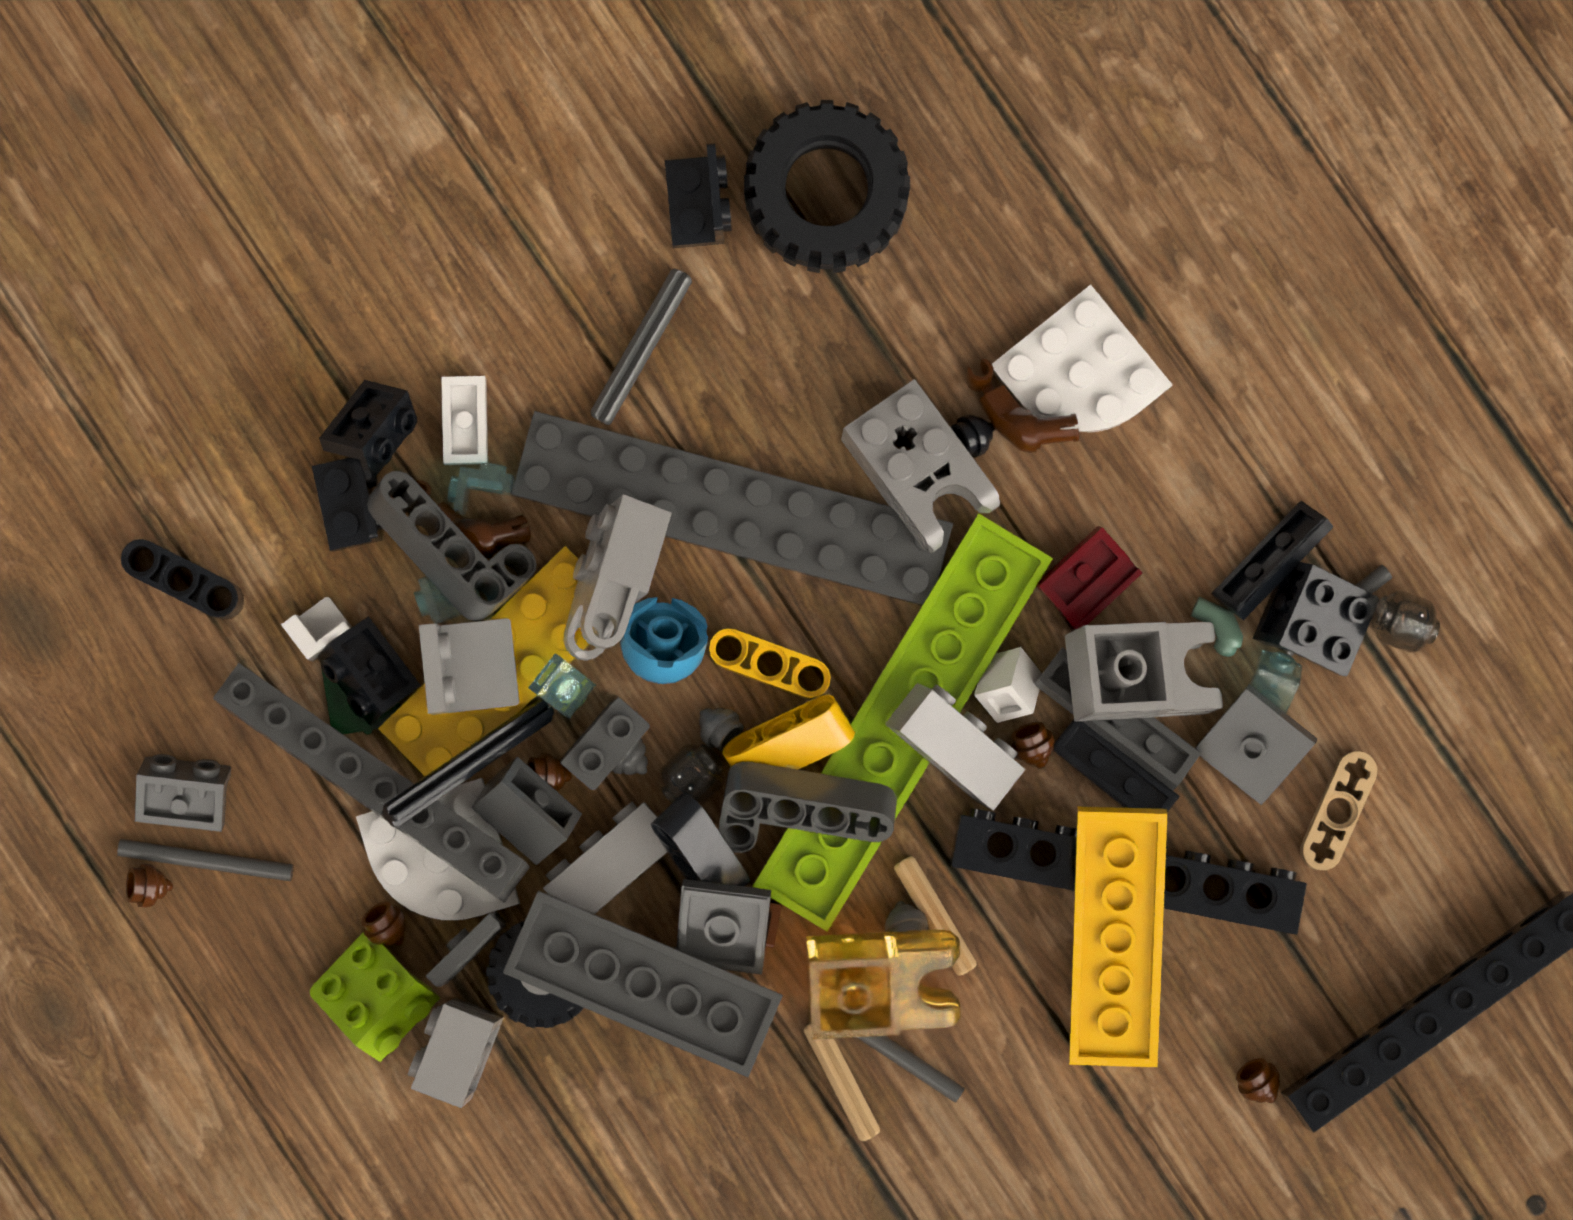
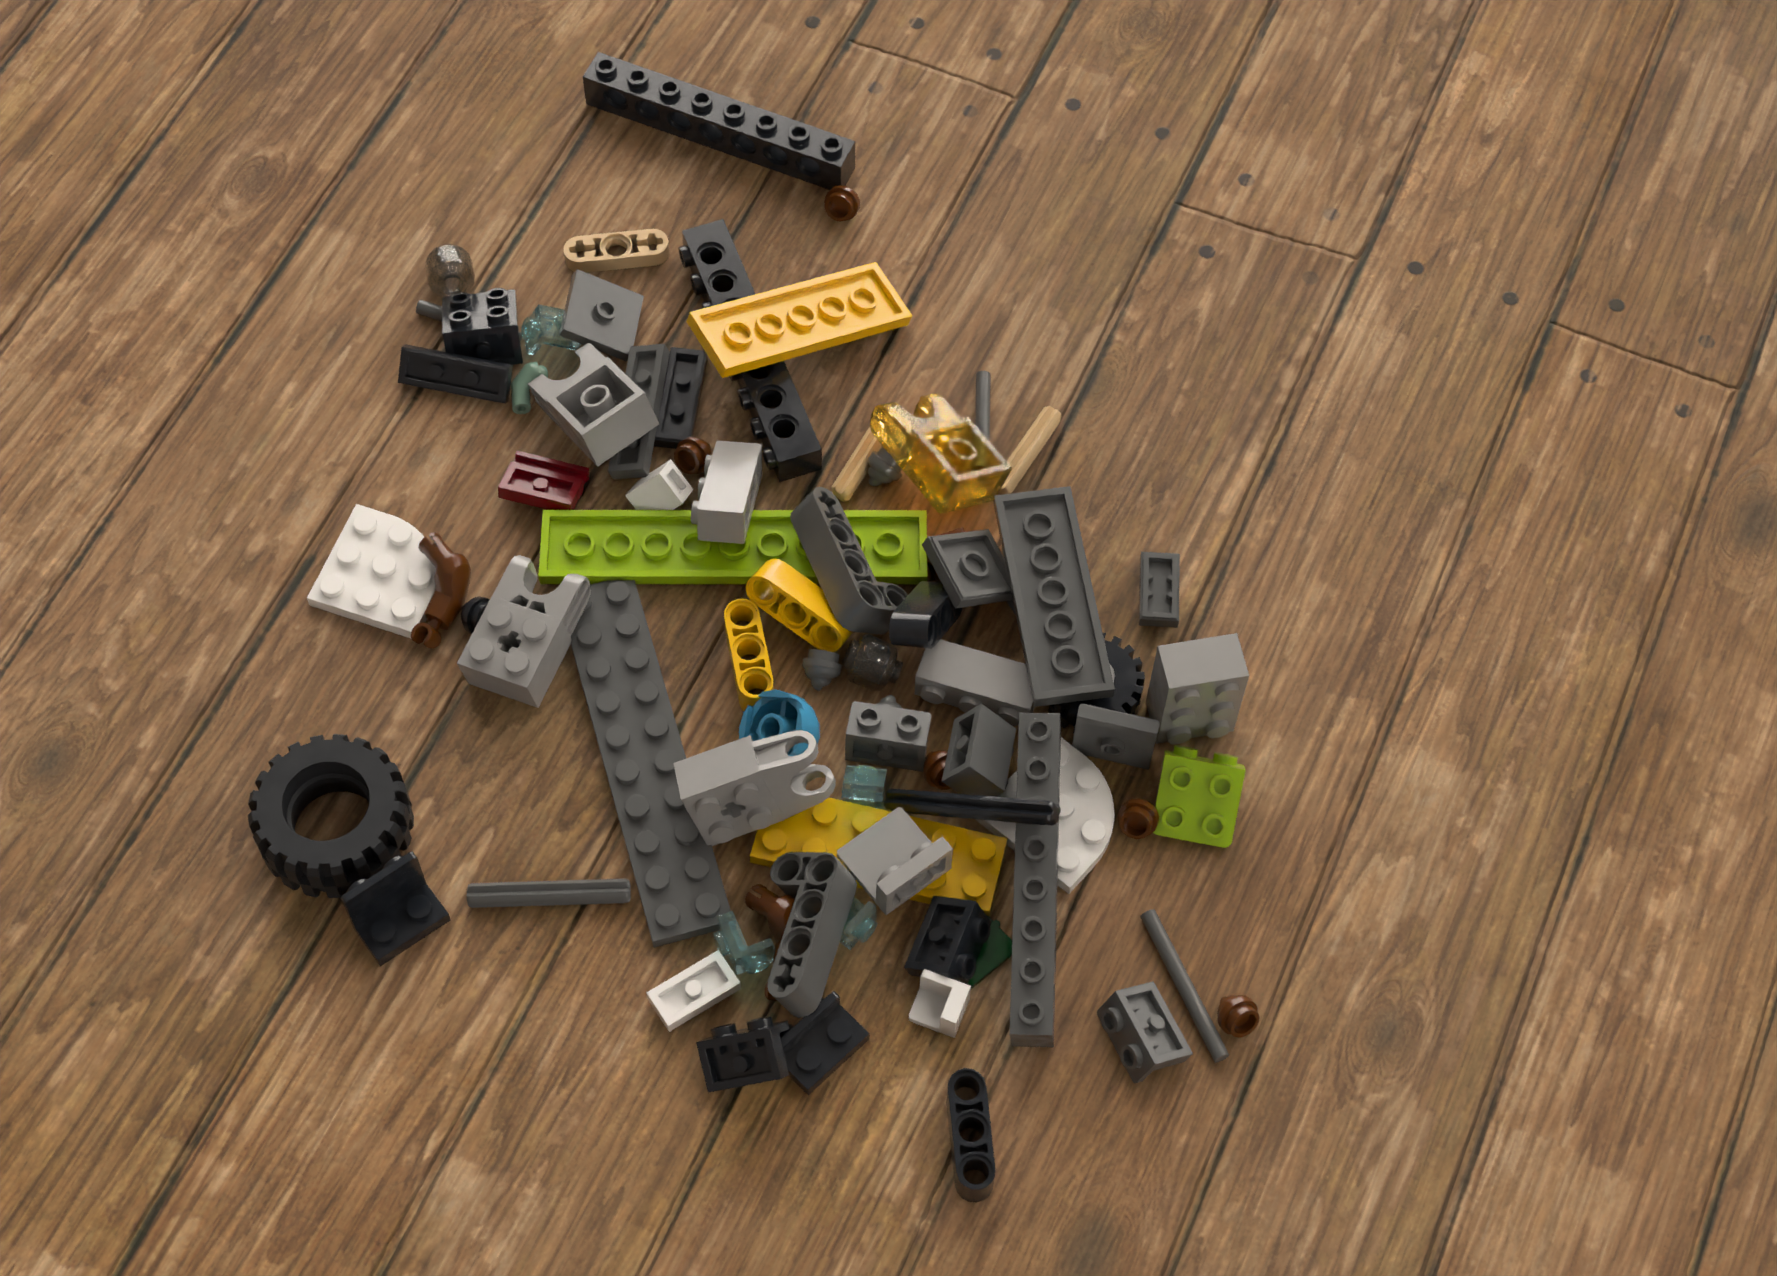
camera: 120 degrees left, 25 degrees down
none -> dark grey plate [1139,552,1180,628]

